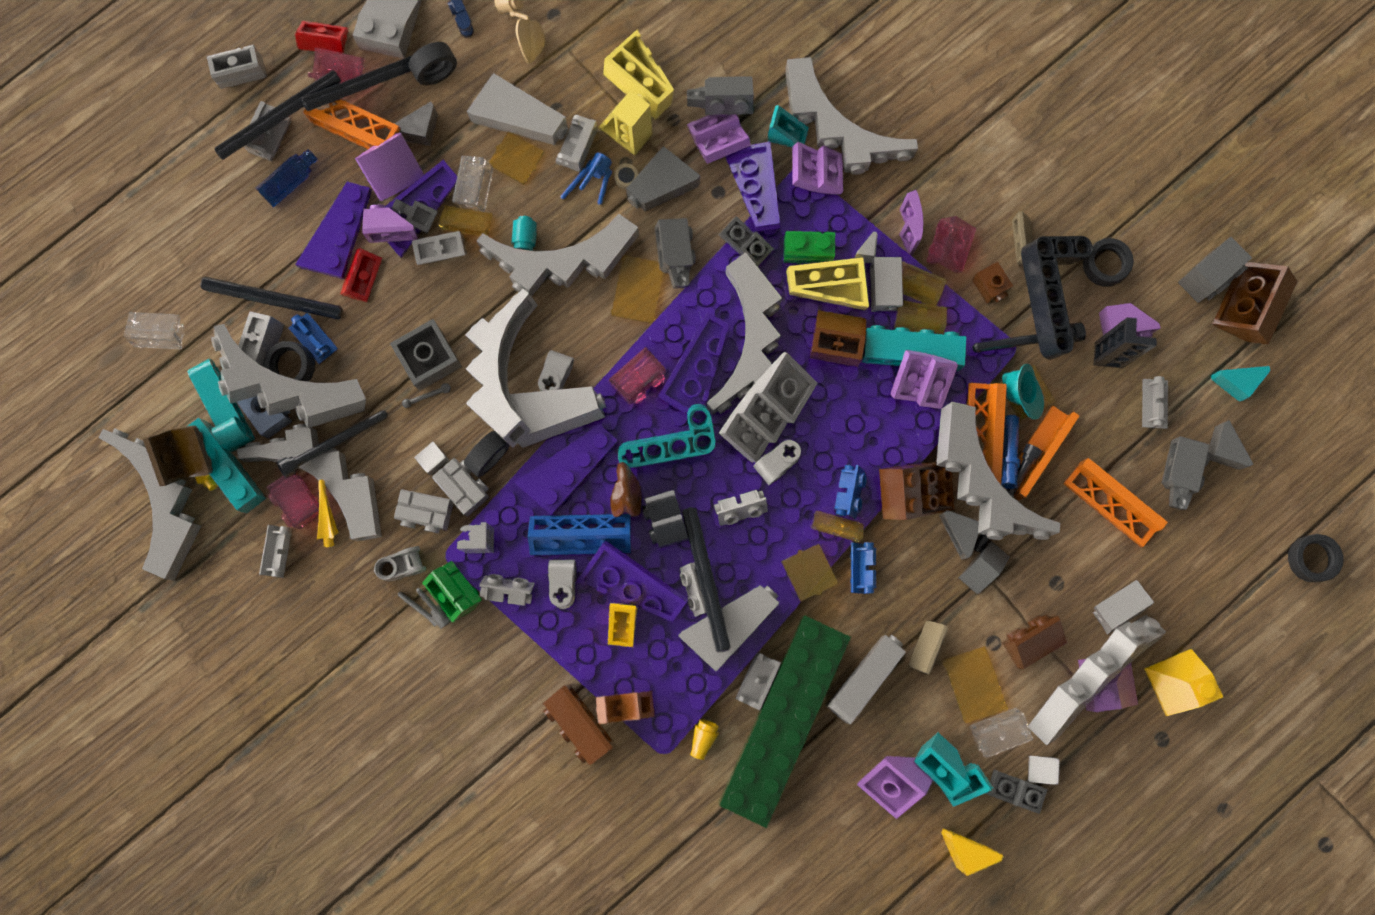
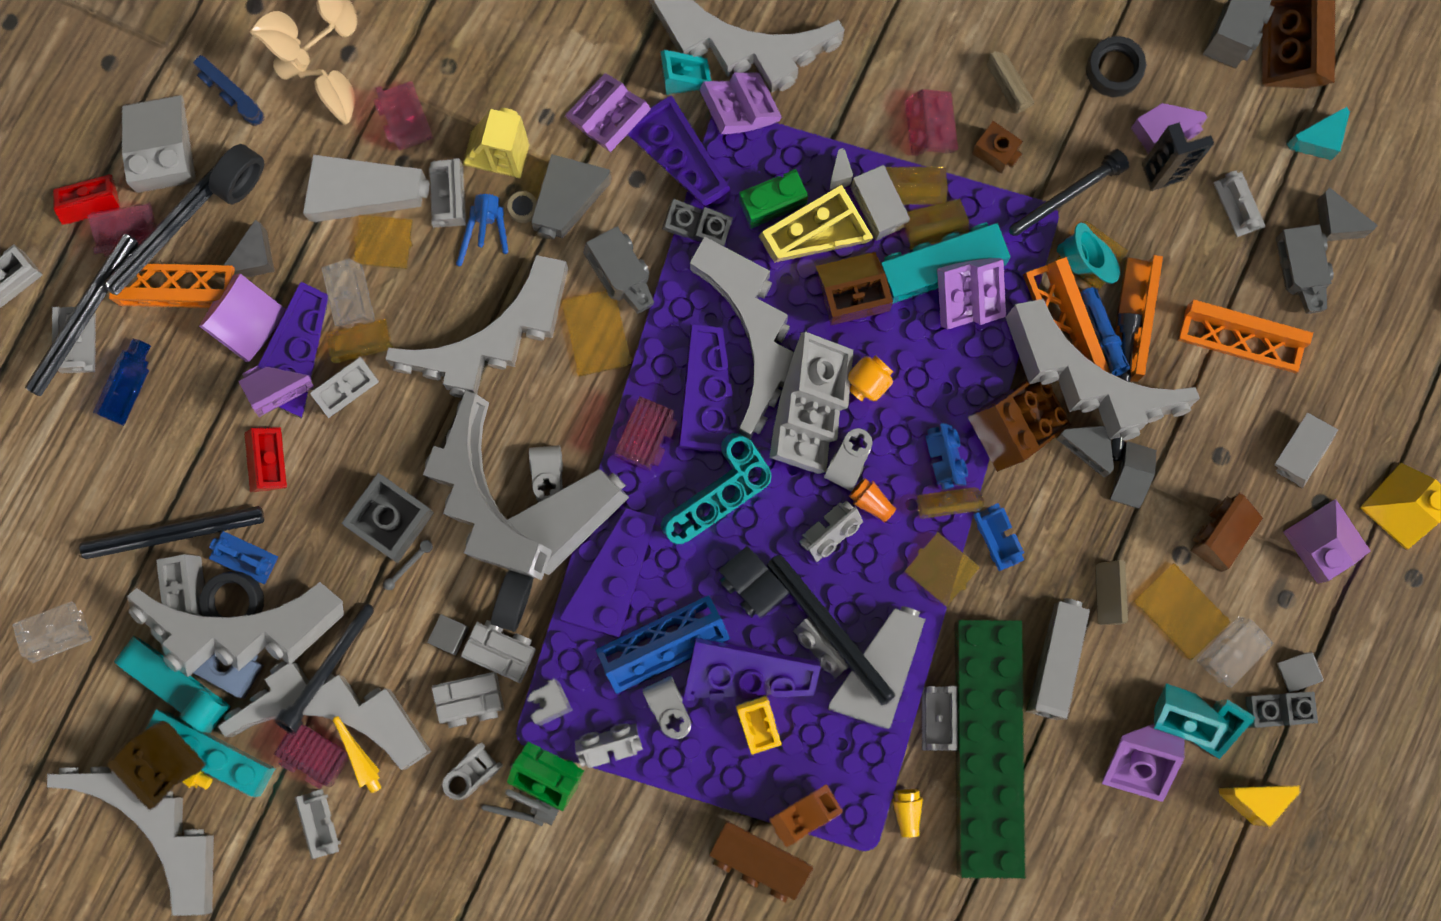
camera: 25 degrees left, 0 degrees up
dark purple wing [295,182,372,279] -> none
dark grey plate [392,199,438,234] -> none
teal brick [511,216,537,251] -> none
light yellow wedge [603,30,674,120] -> none
reddish brown piece [610,462,642,517] -> none
dark grey hinge [687,76,754,115] -> none
medium lavender slope [900,190,923,255] -> none
black beam [1021,236,1093,360] -> none
light grey arch [1028,615,1166,745] -> none
none -> clear pink bracket [373,81,433,151]
none -> light orange head [848,355,893,402]
none -> orange cone [849,478,896,523]

